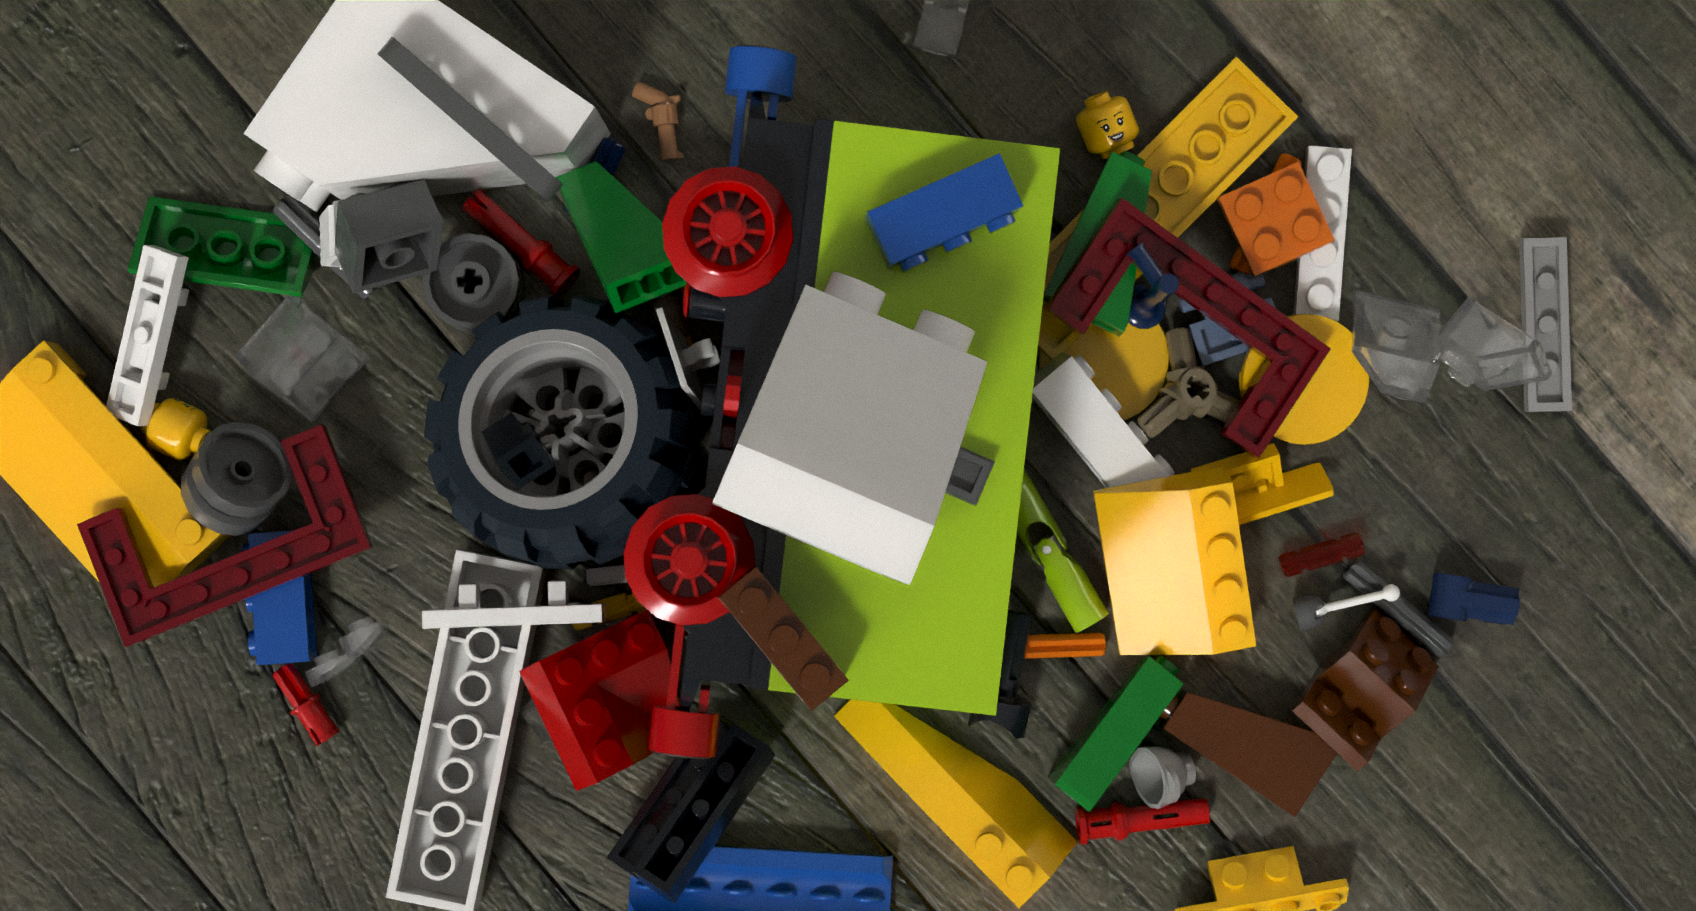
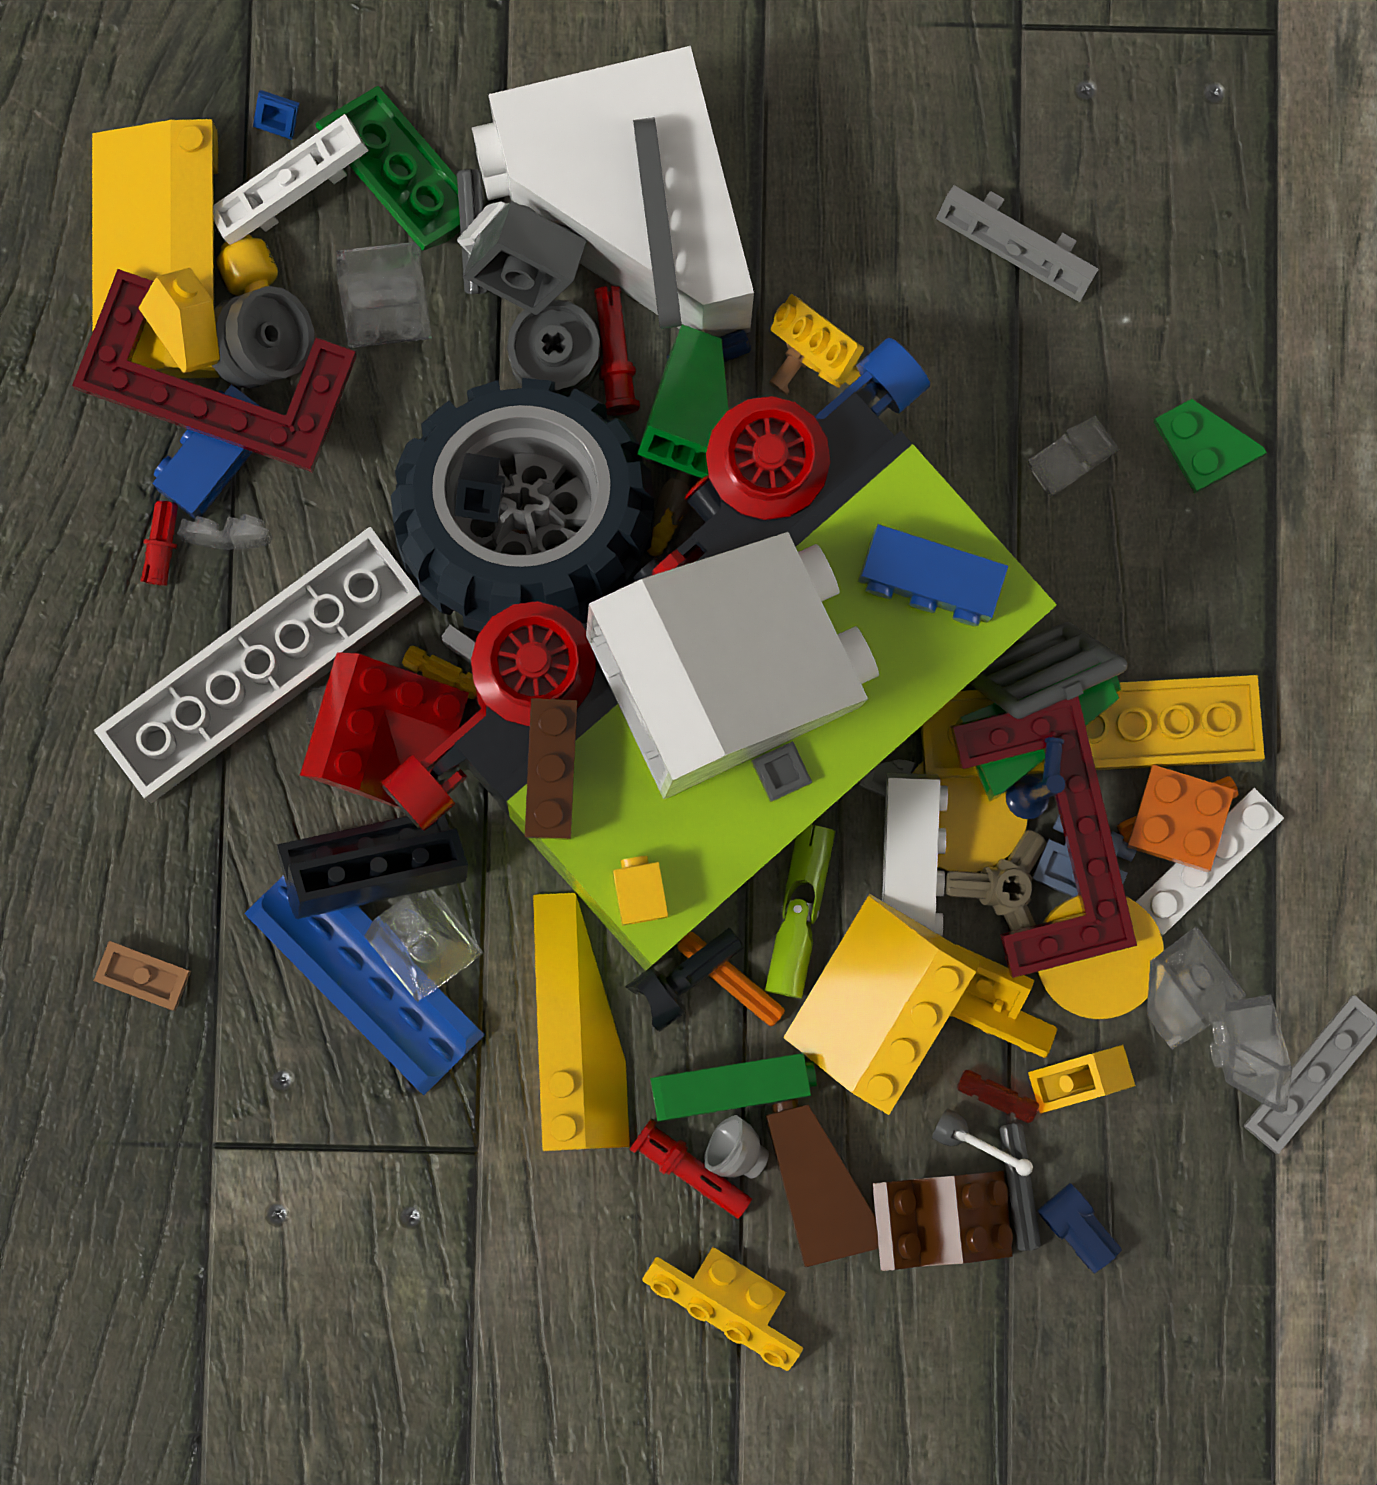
camera: 40 degrees right, 5 degrees down
white hinge [422,580,606,629] -> none
white piece [656,307,720,417] -> none
yellow head [1076,91,1139,159] -> none
none -> yellow slope [139,267,220,373]
none -> blue slope [253,90,300,140]
none -> clear slope [364,889,484,1002]
none -> yellow brick [613,856,668,926]
none -> yellow bracket [771,294,864,388]
none -> dark grey bar [969,622,1128,719]
none -> yellow slope [1028,1045,1136,1113]

